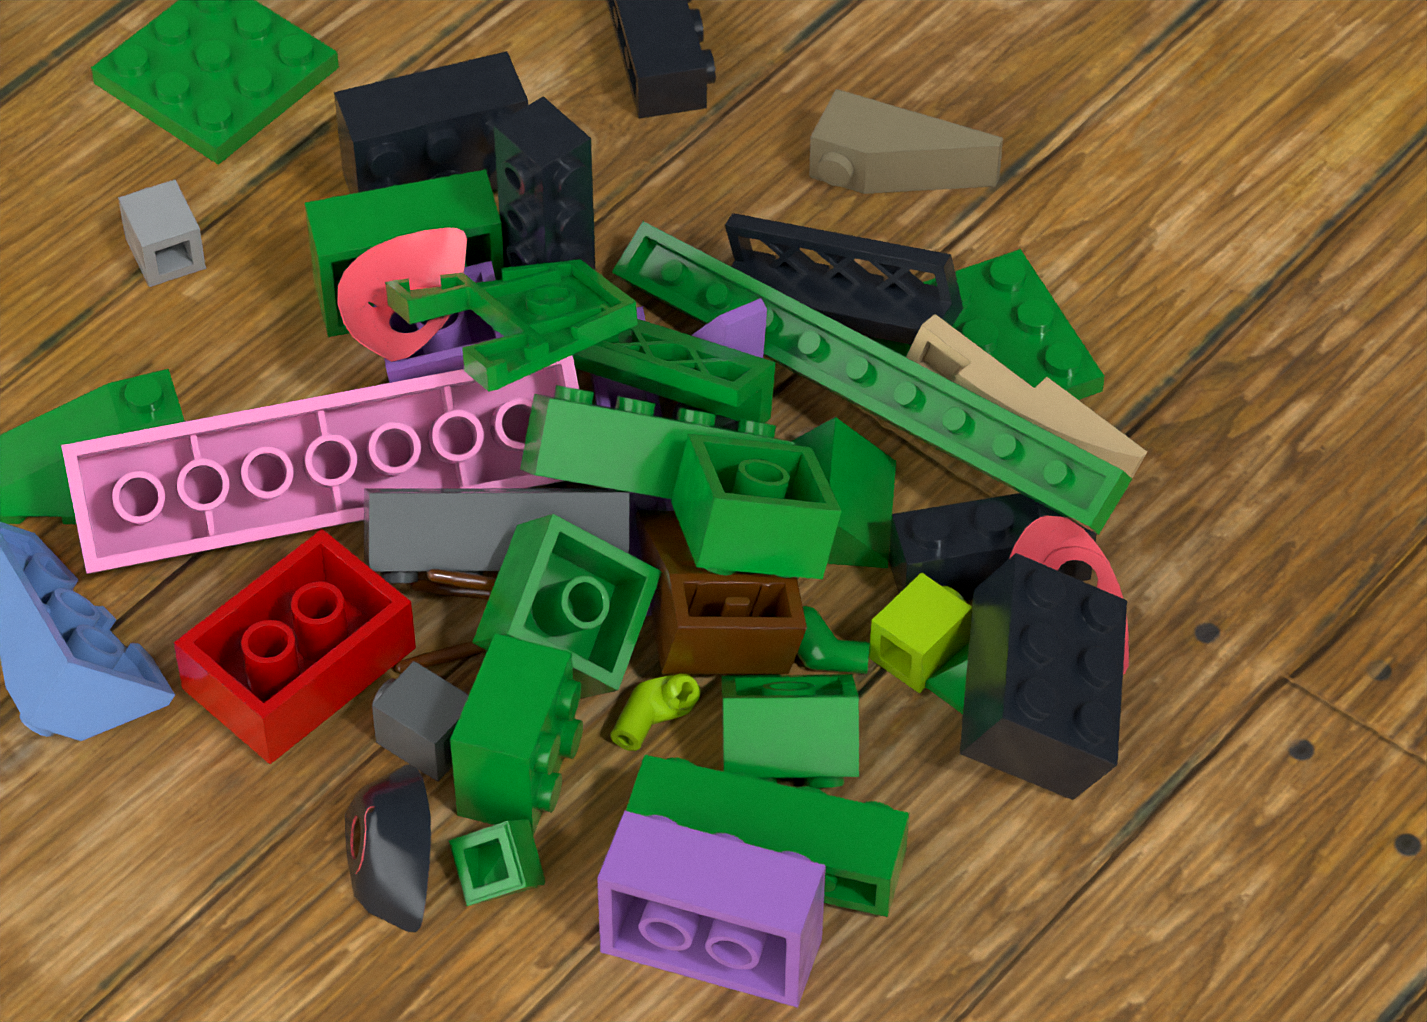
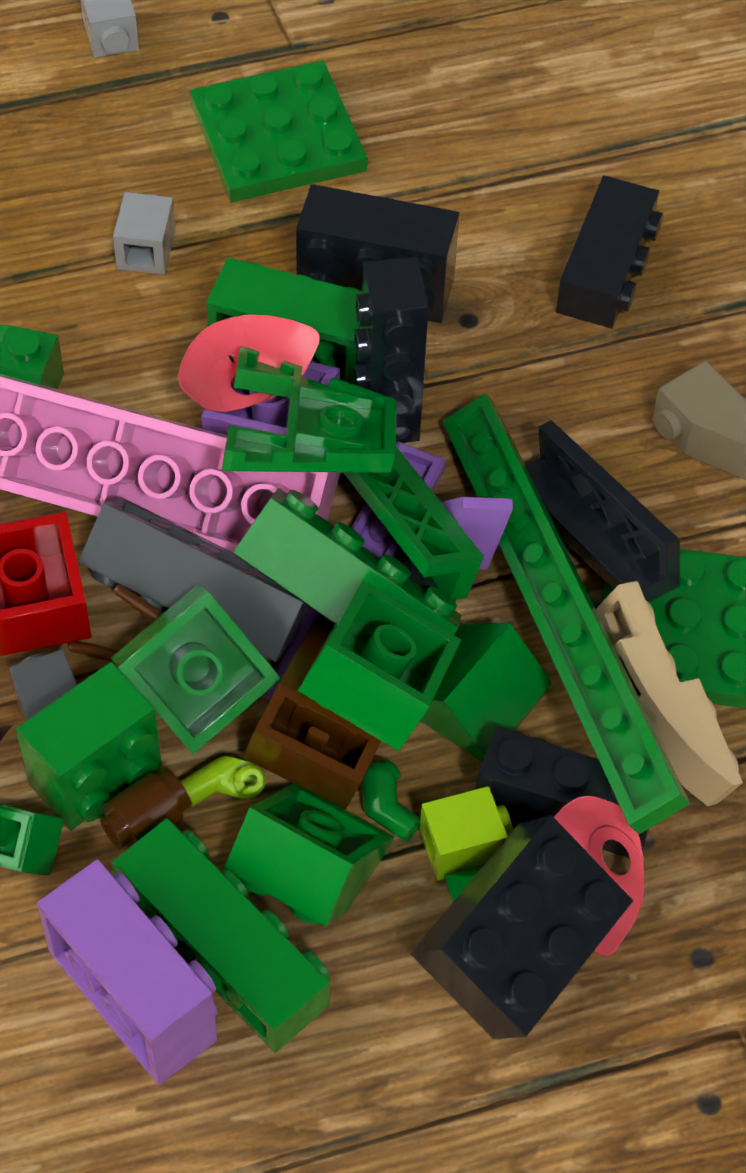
camera: 30 degrees right, 5 degrees up
none -> reddish brown brick [101,769,191,849]

